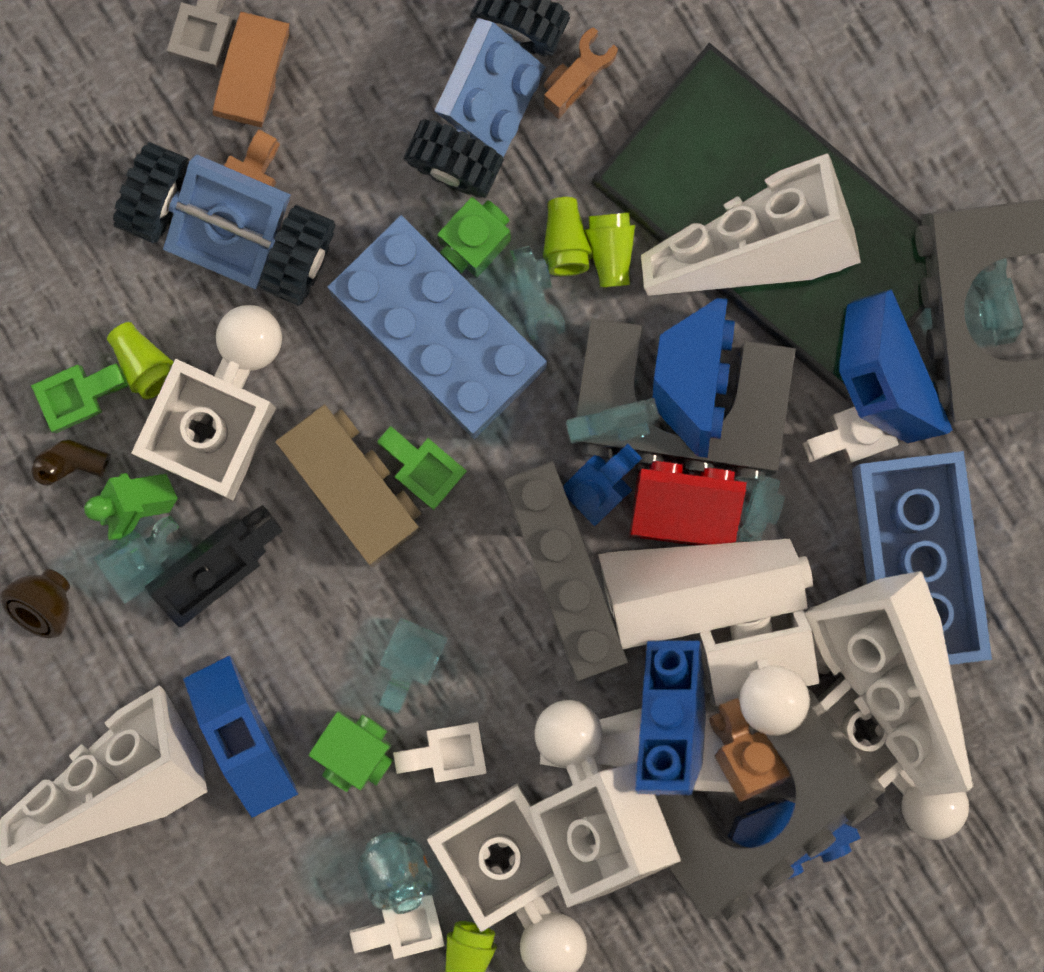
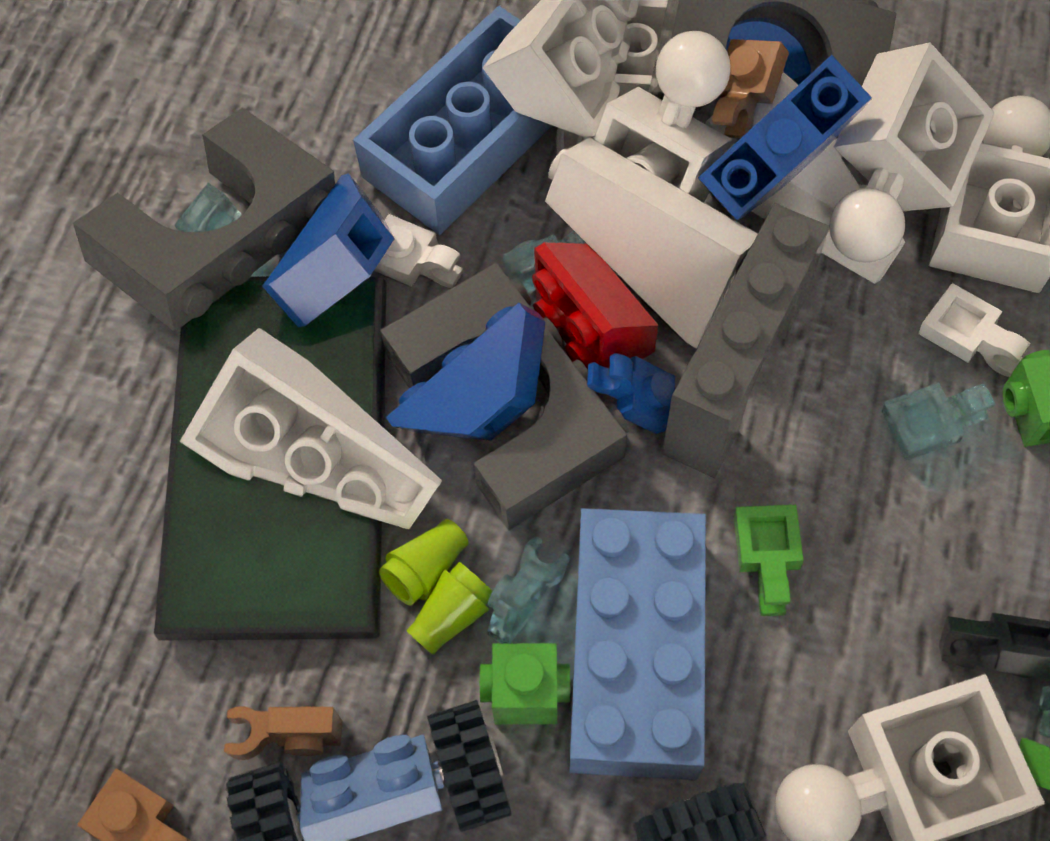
camera: 130 degrees left, 20 degrees down
dark tan brick [275,404,422,567] -> none
clear light blue plate [566,398,659,444] -> none

